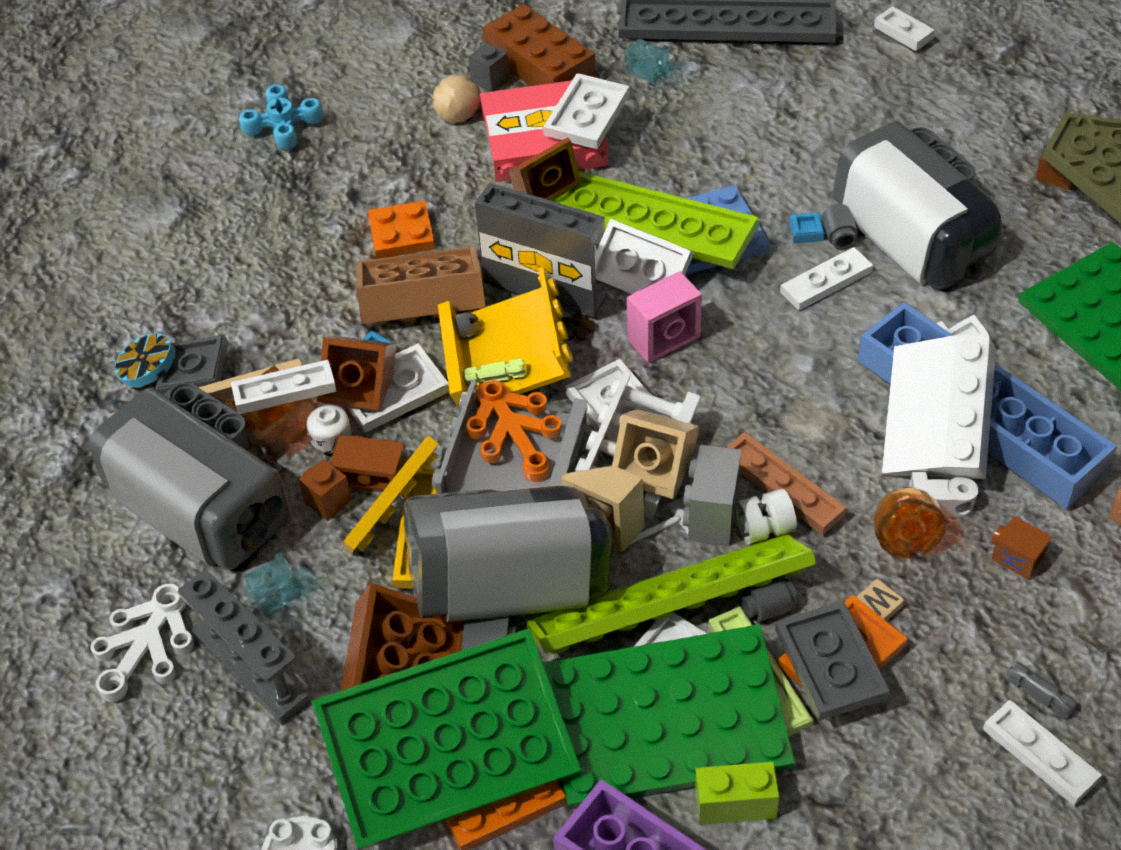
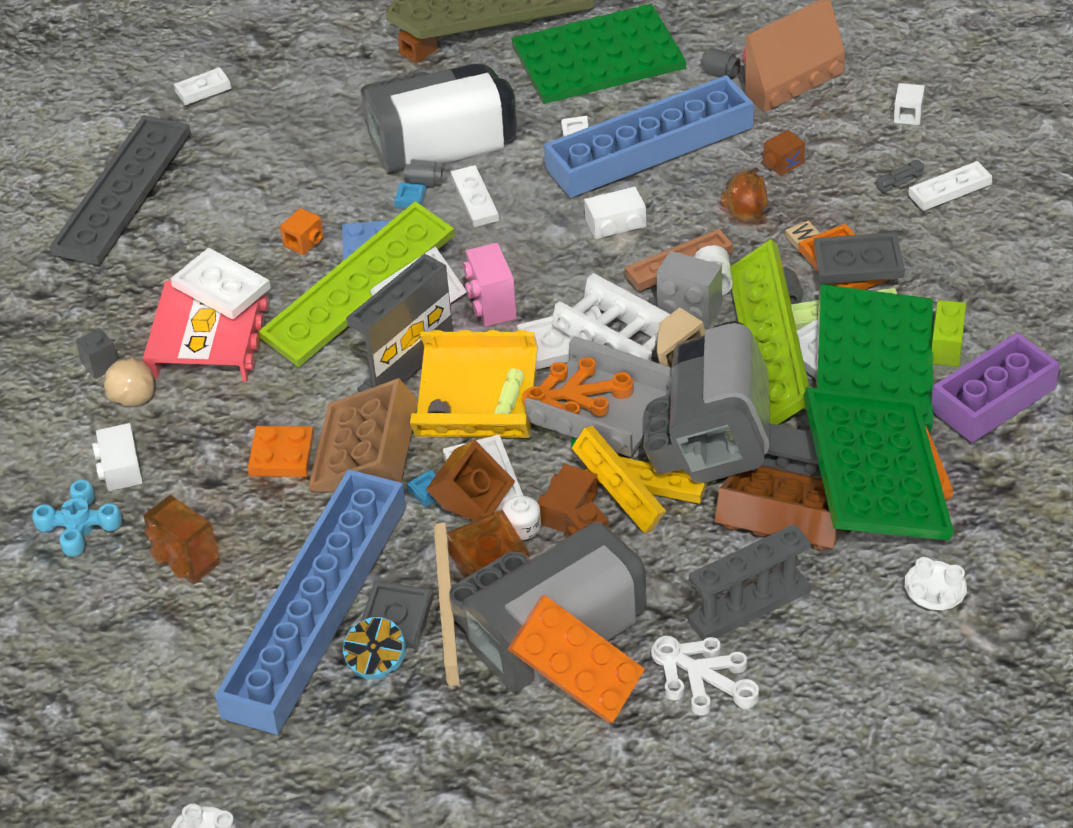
camera: 75 degrees left, 5 degrees down
white plate [231,360,336,415] -> none
clear light blue brick [242,552,302,615] -> none
dark orange brick [482,4,596,86] -> none
dark orange slope [509,137,582,200] -> none
tan slope [612,409,700,499] -> none
clear light blue brick [625,39,669,83] -> none
white slope [882,335,996,479] -> none
white leg [908,472,978,518] -> none
none -> white brick [92,423,143,491]
none -> clear orange brick [143,494,220,585]
none -> medium blue brick [215,469,406,735]
none -> orange brick [280,208,324,256]
none -> orange plate [507,595,645,723]
none -> white brick [584,187,646,239]

